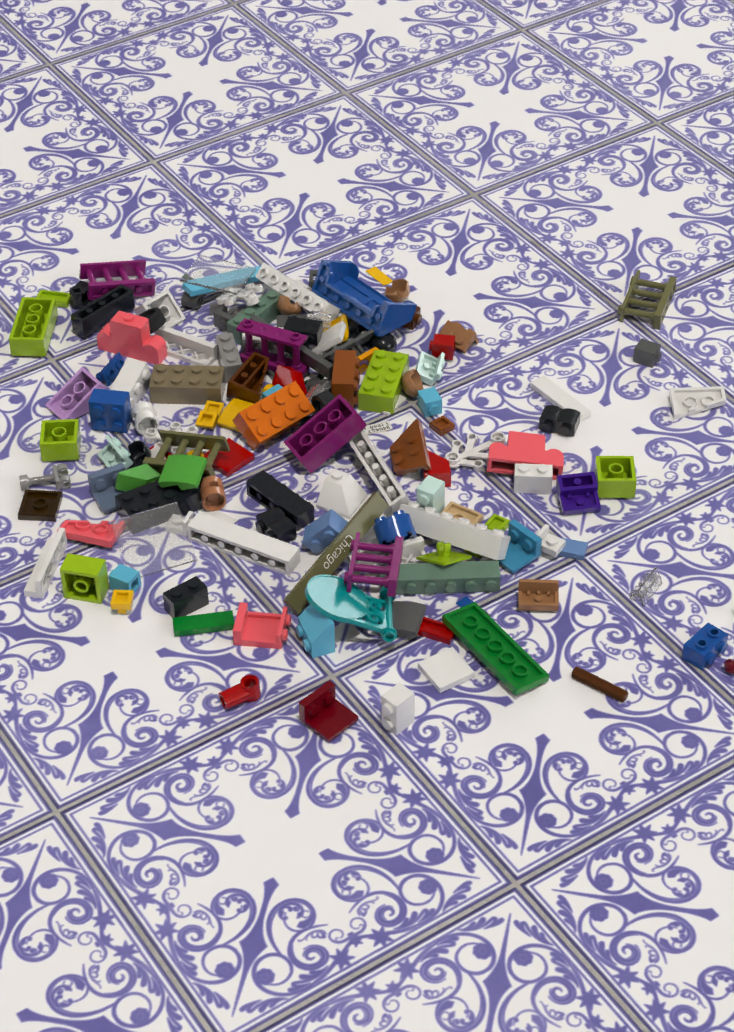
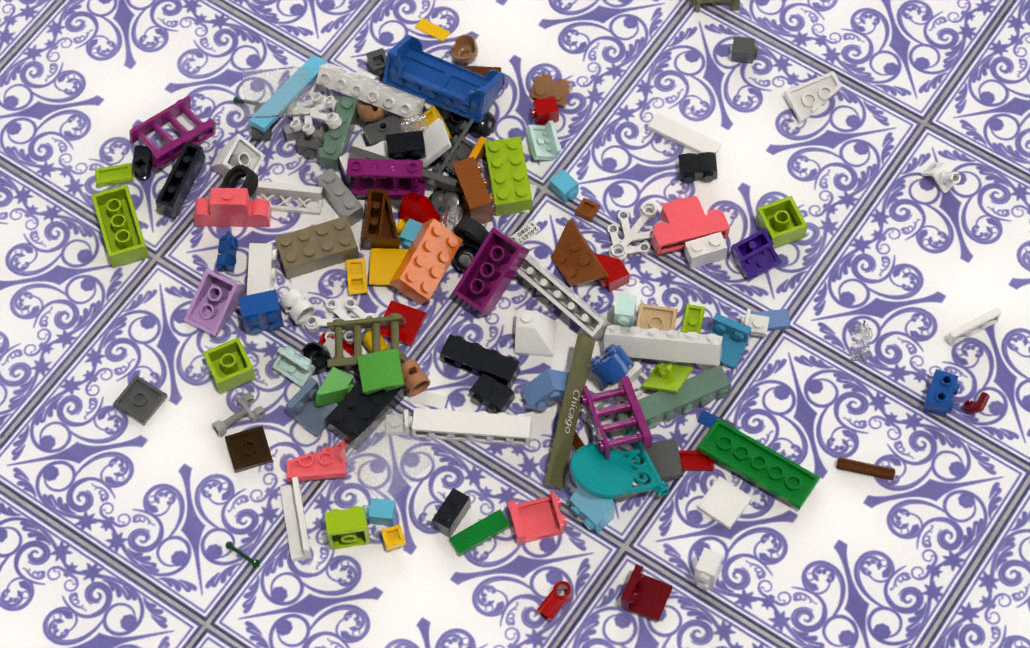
camera: 20 degrees left, 20 degrees up
medium nougat hair [401,369,423,397] -> none
medium nougat bracket [518,579,559,611] -> none

